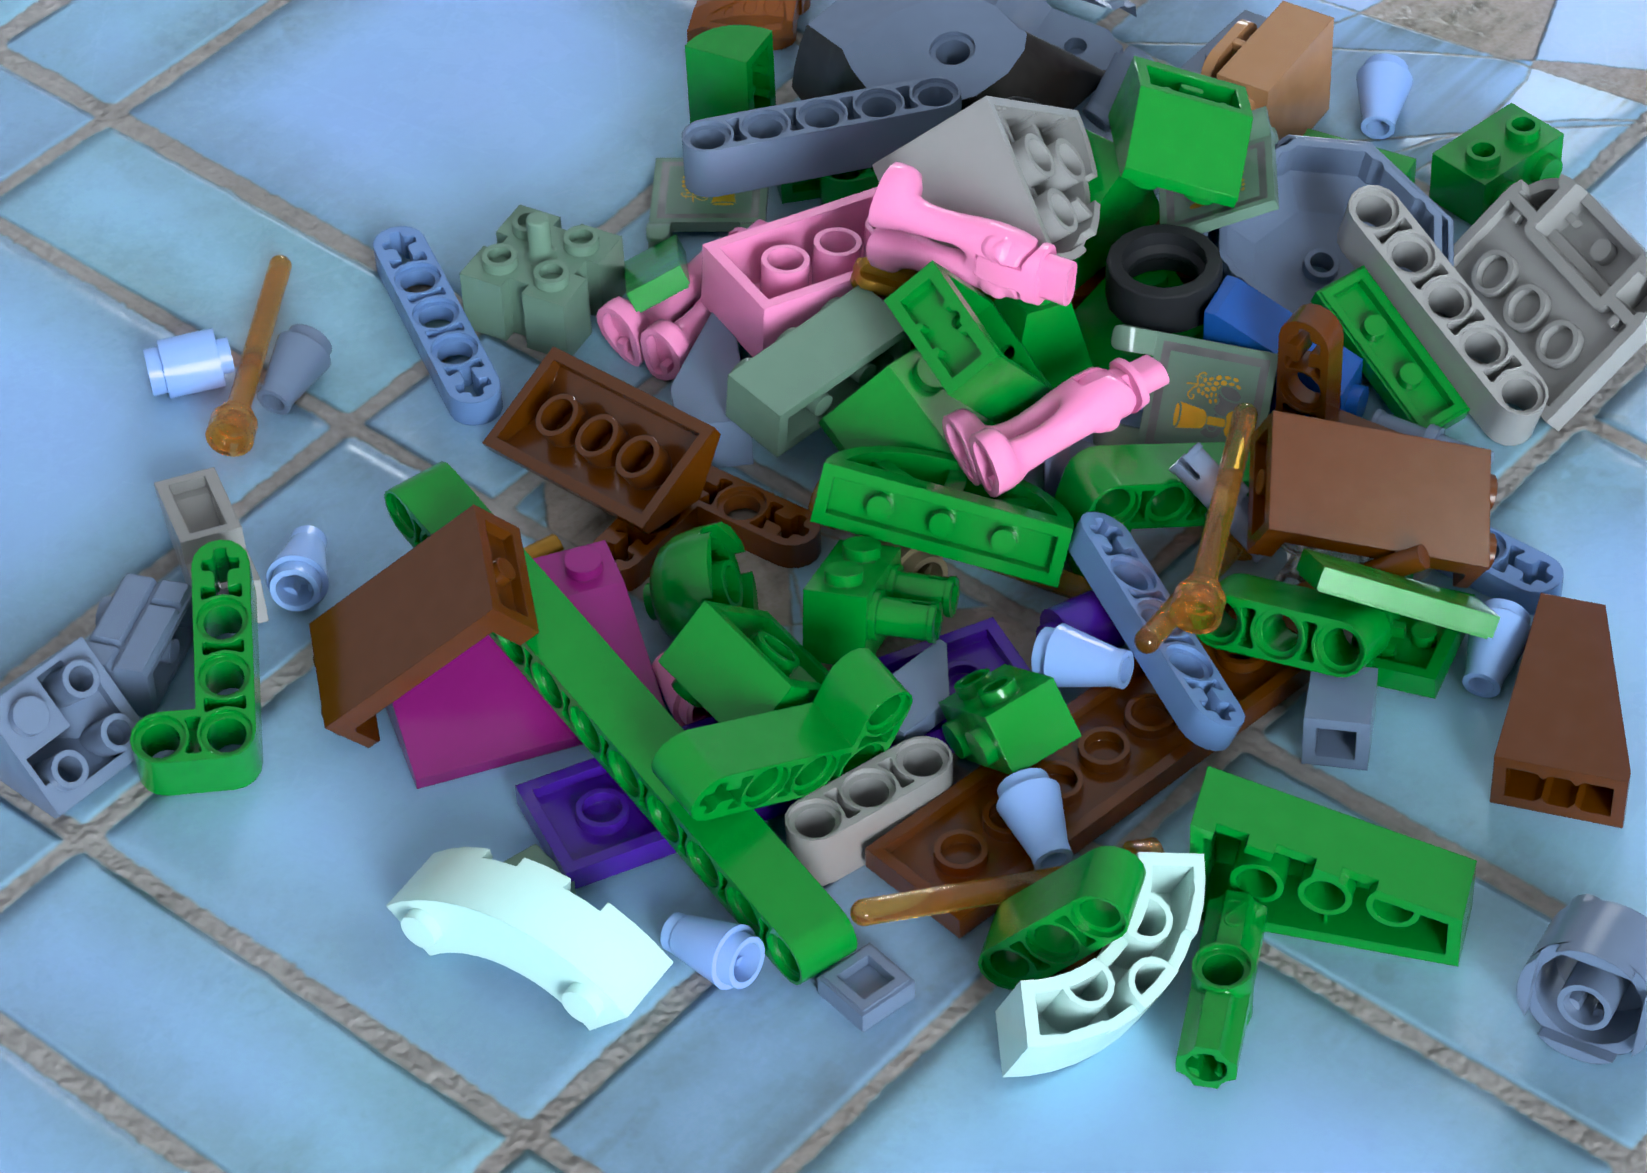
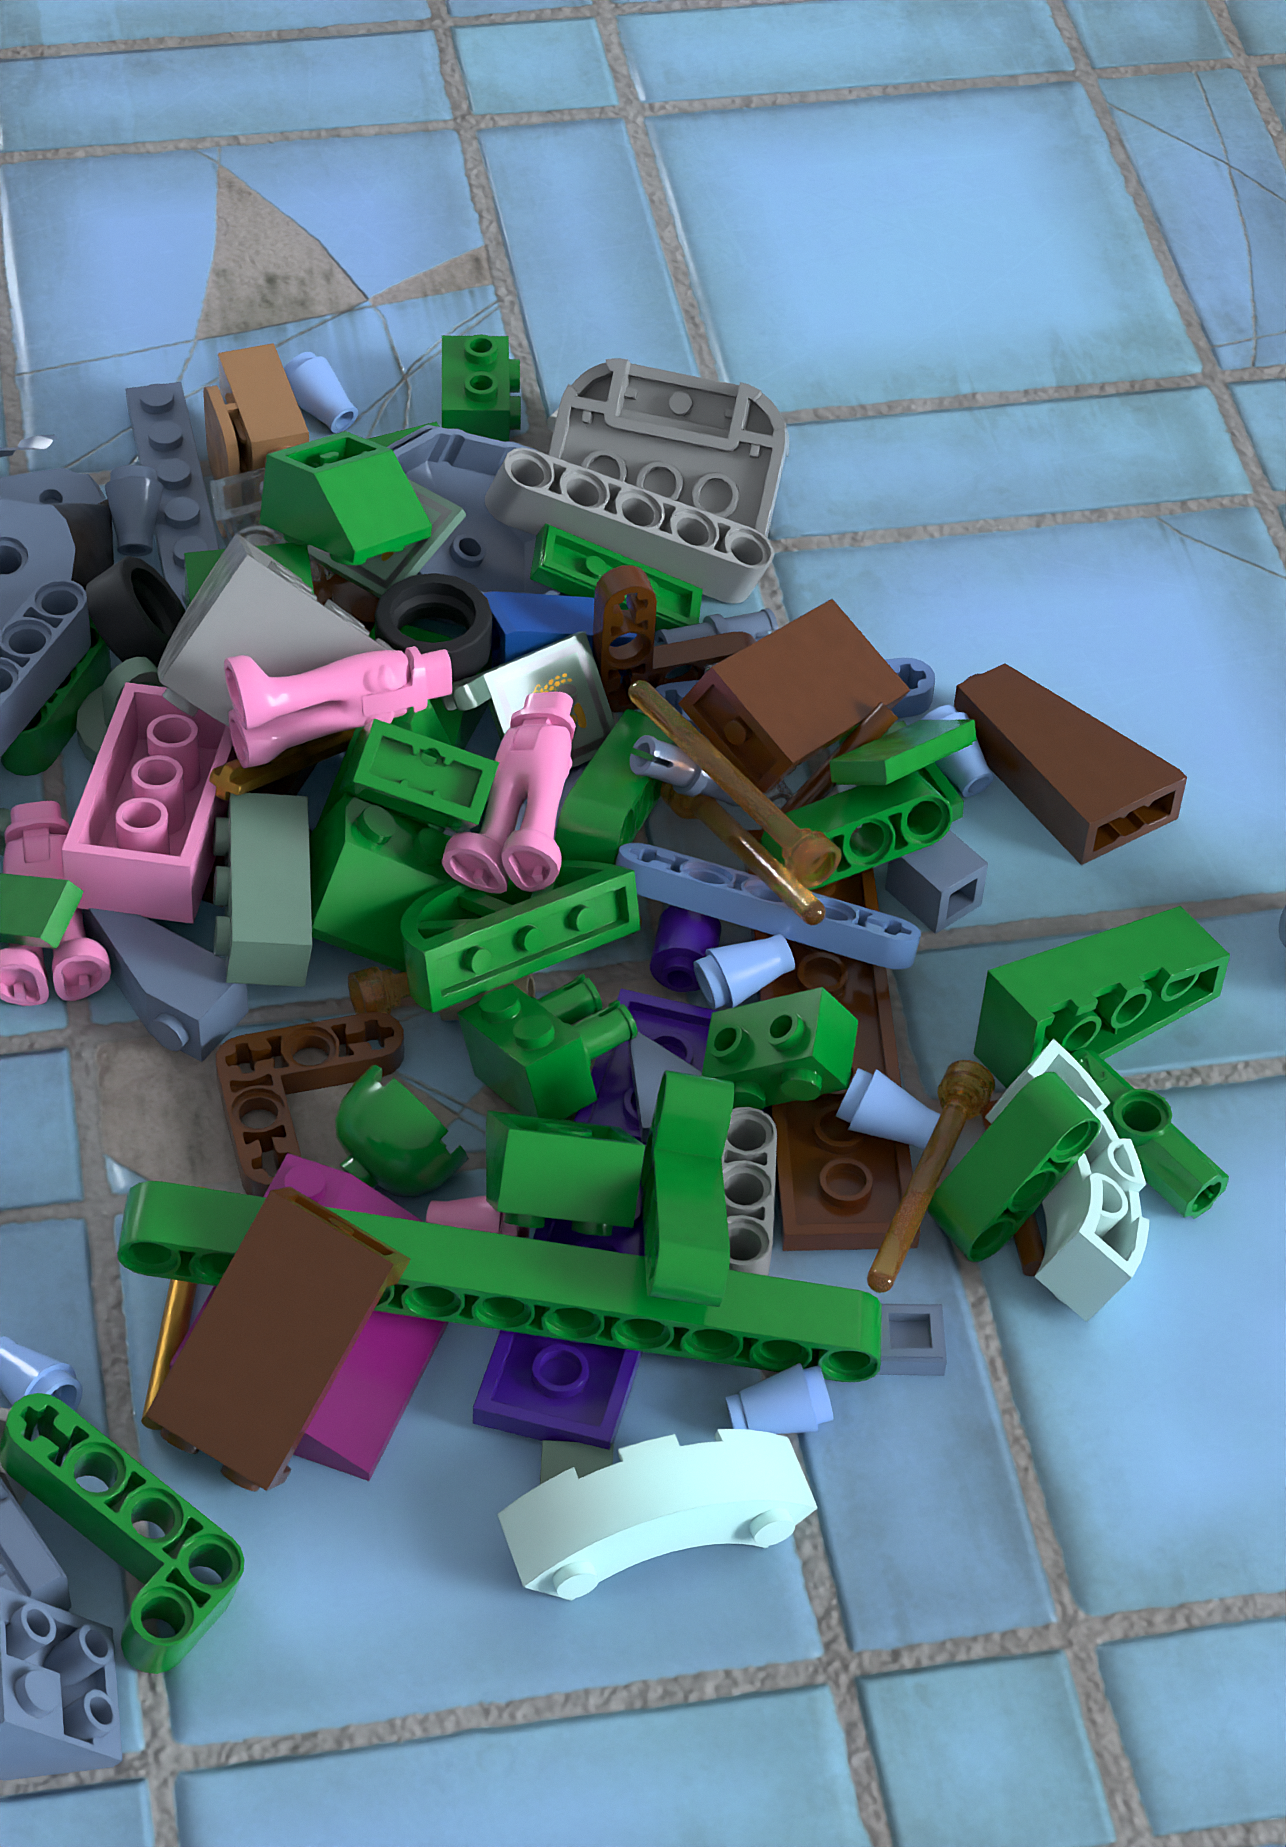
camera: 55 degrees left, 5 degrees up
reddish brown slope [482,346,721,534] -> none

